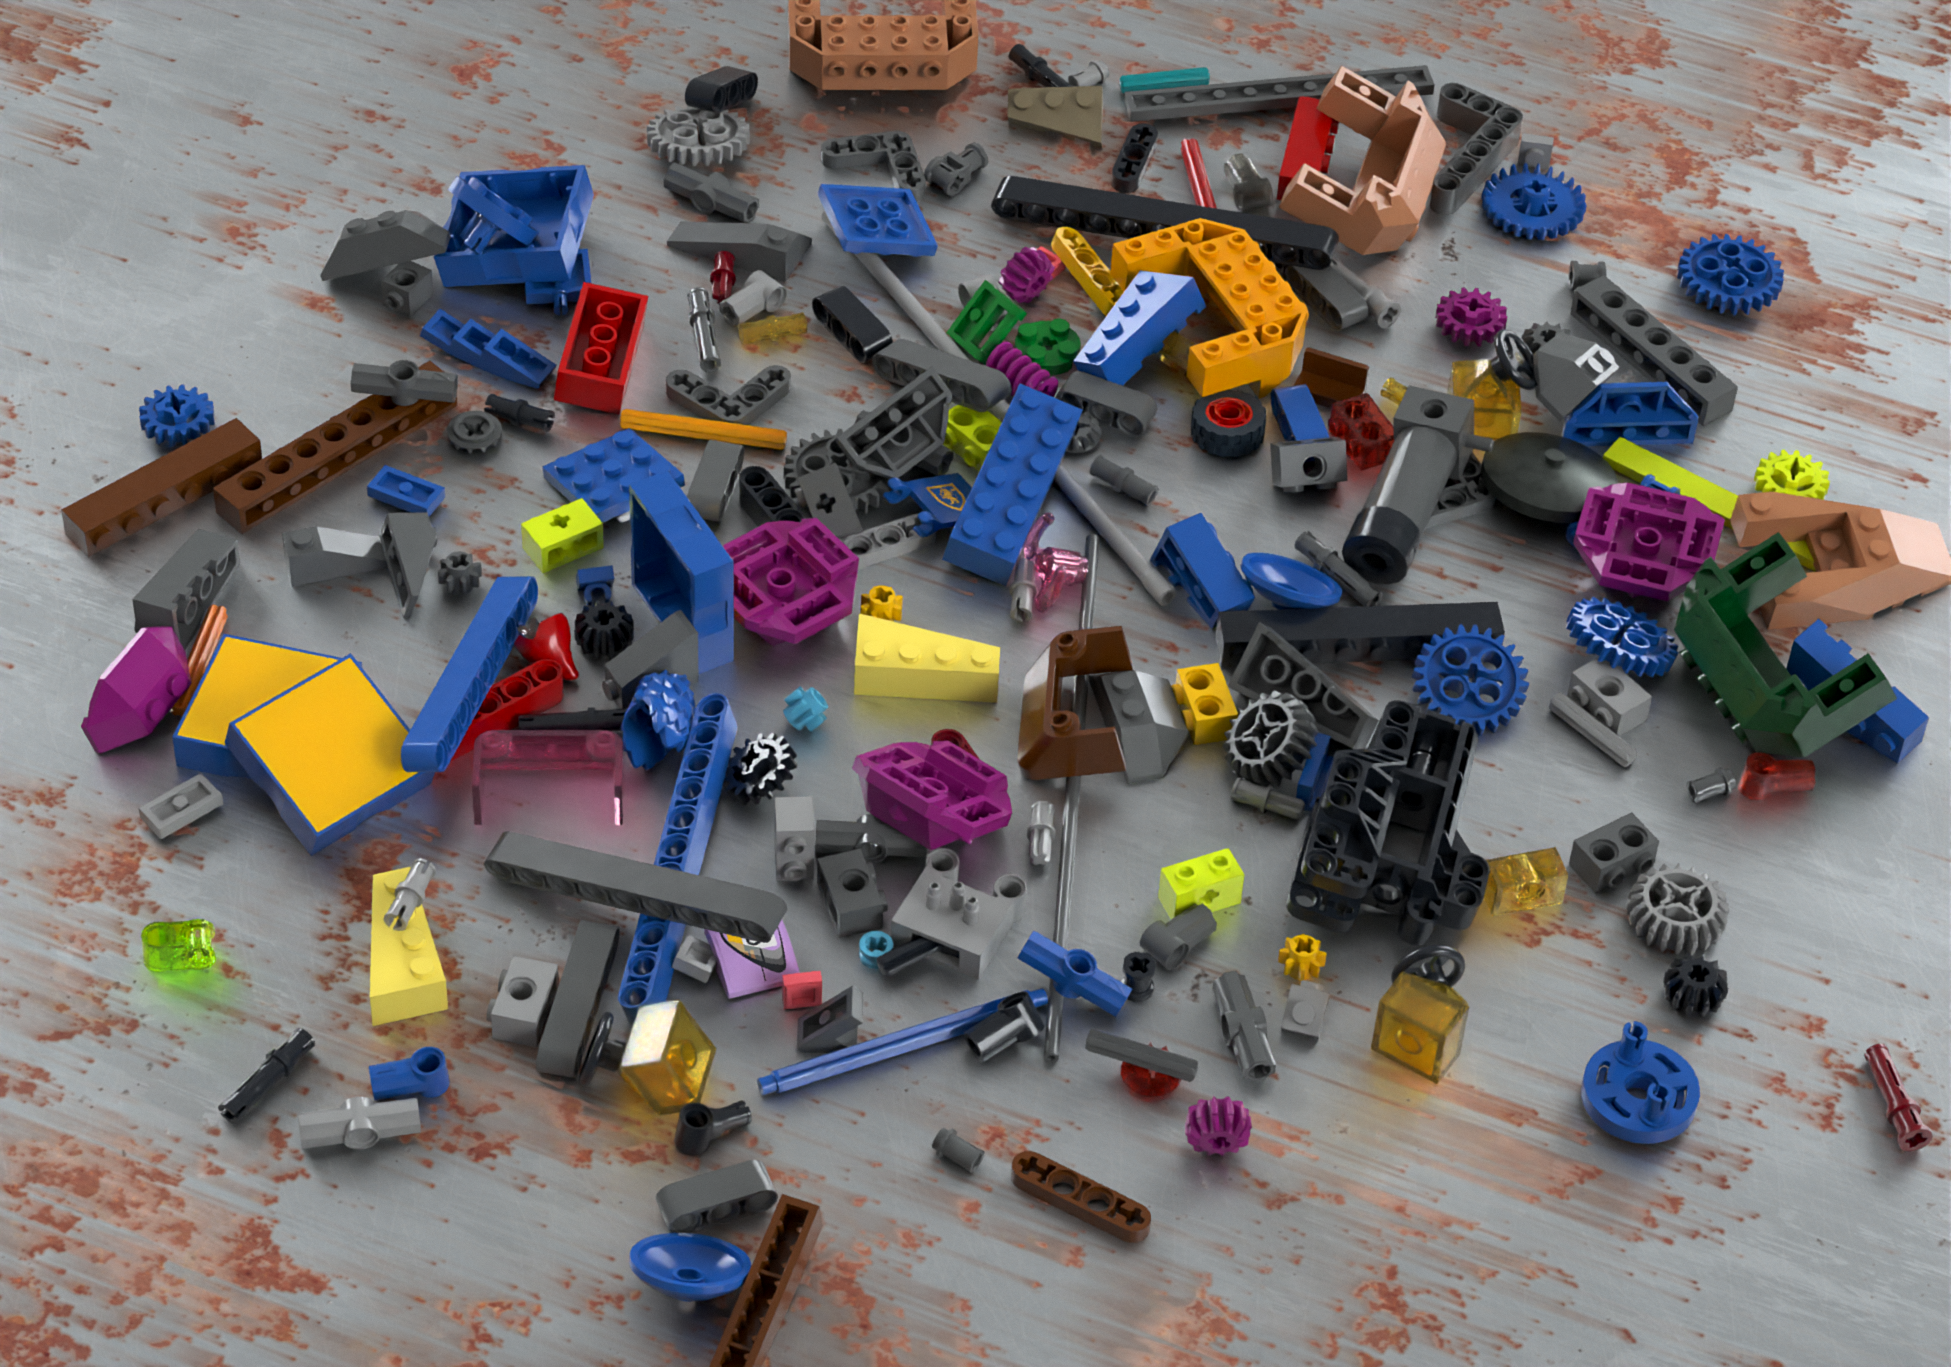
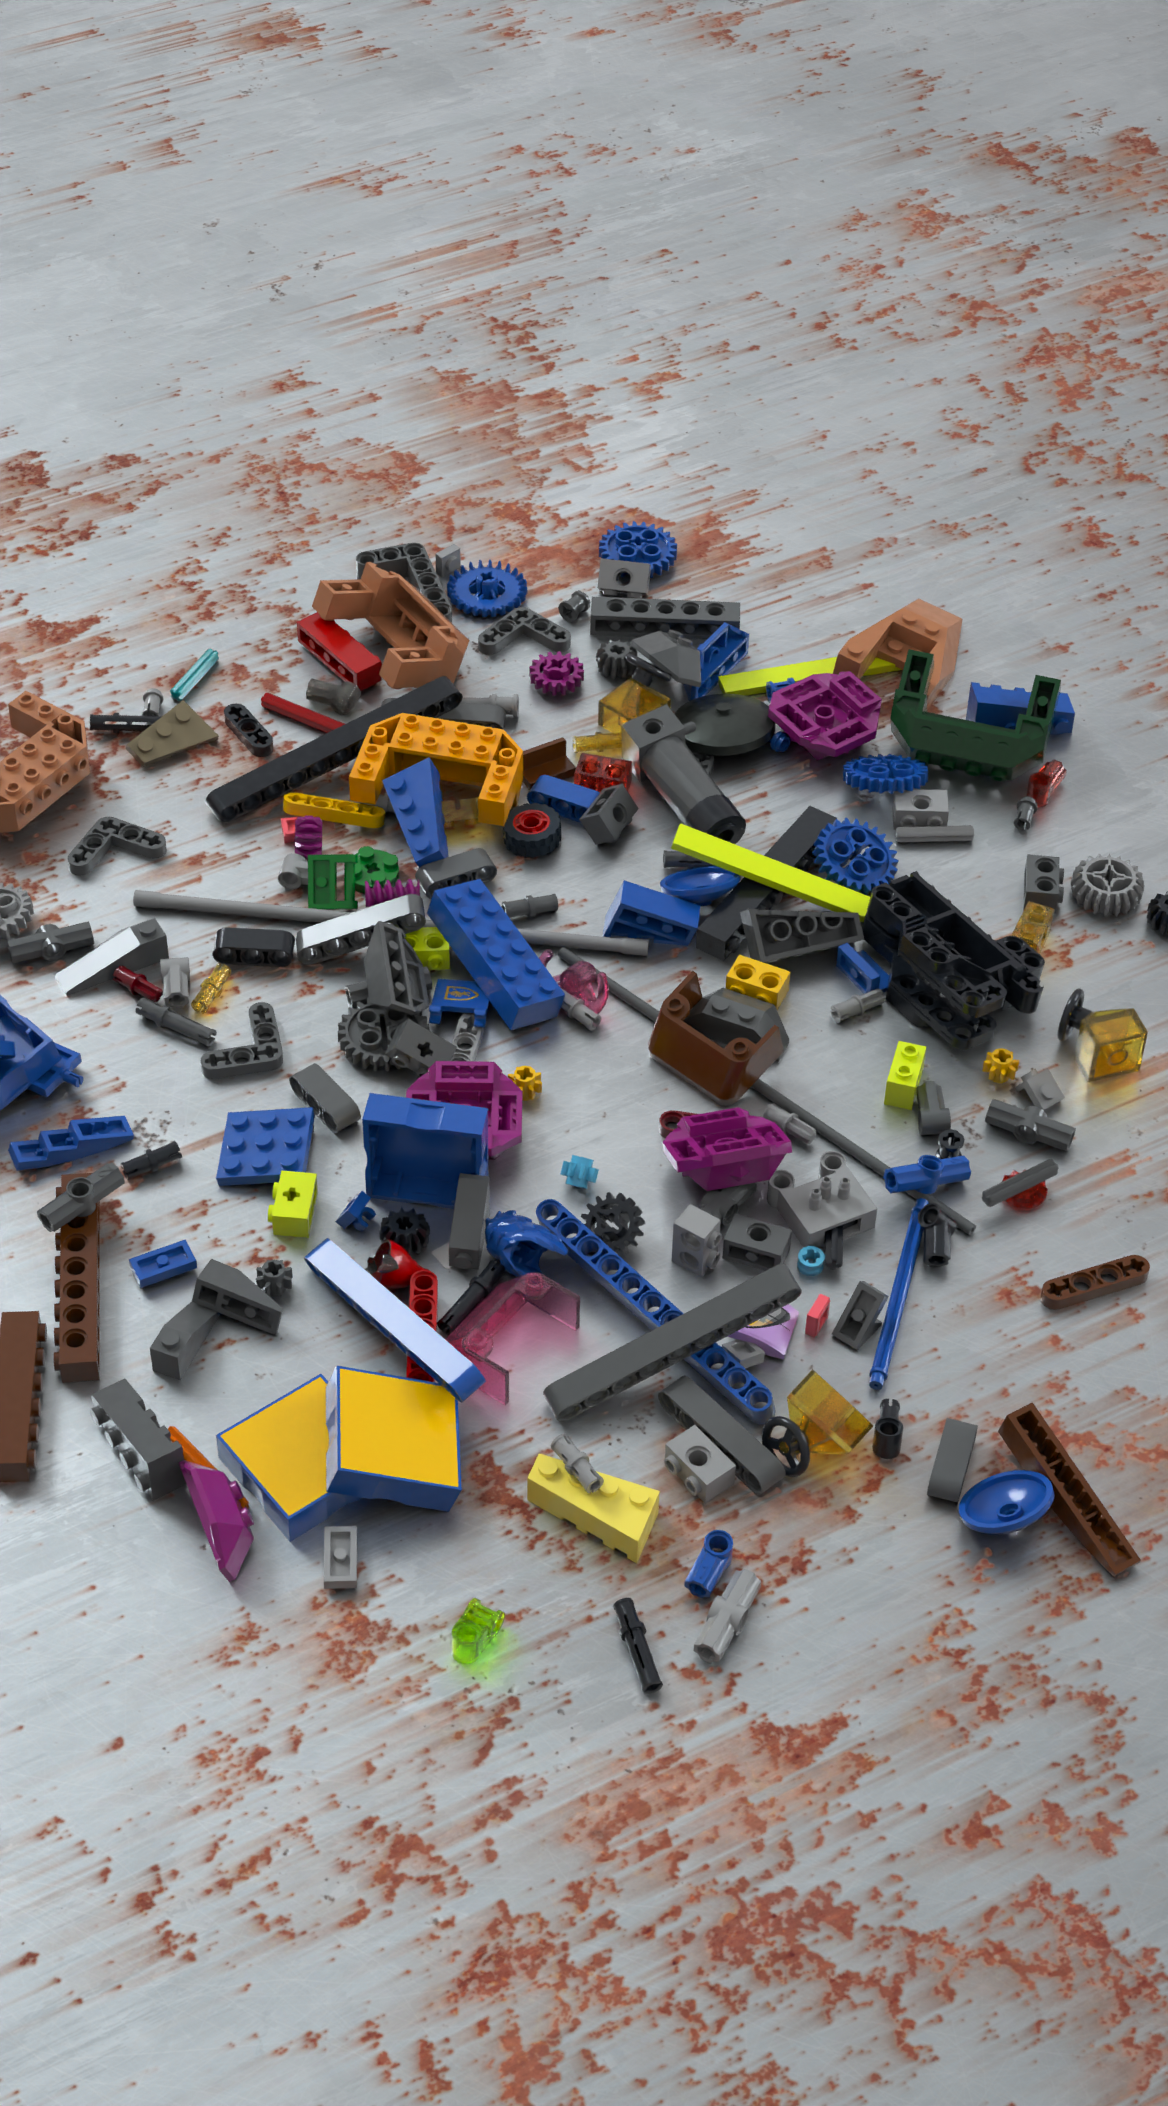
camera: 50 degrees left, 0 degrees up
dark grey gear [447,411,502,454] -> none
red brick [554,282,649,415] -> none
light orange axle [620,409,787,450] -> none
black beam [739,466,805,527] -> none
blue plate [817,184,938,257] -> none
light yellow wedge [854,613,1000,703] -> none
dark grey connector [924,142,989,197] -> none
dark grey pin [932,1128,985,1173] -> none
dark grey plate [1124,65,1435,122] -> none
magenta gear [1185,1096,1252,1156] -> none
dark grey gear [1222,690,1319,787] -> none
neon yellow gear [1754,449,1830,500] -> none
none -> dark grey beam [478,607,571,655]
none -> light grey brick [597,558,651,599]
none -> neon yellow tile [671,823,870,923]

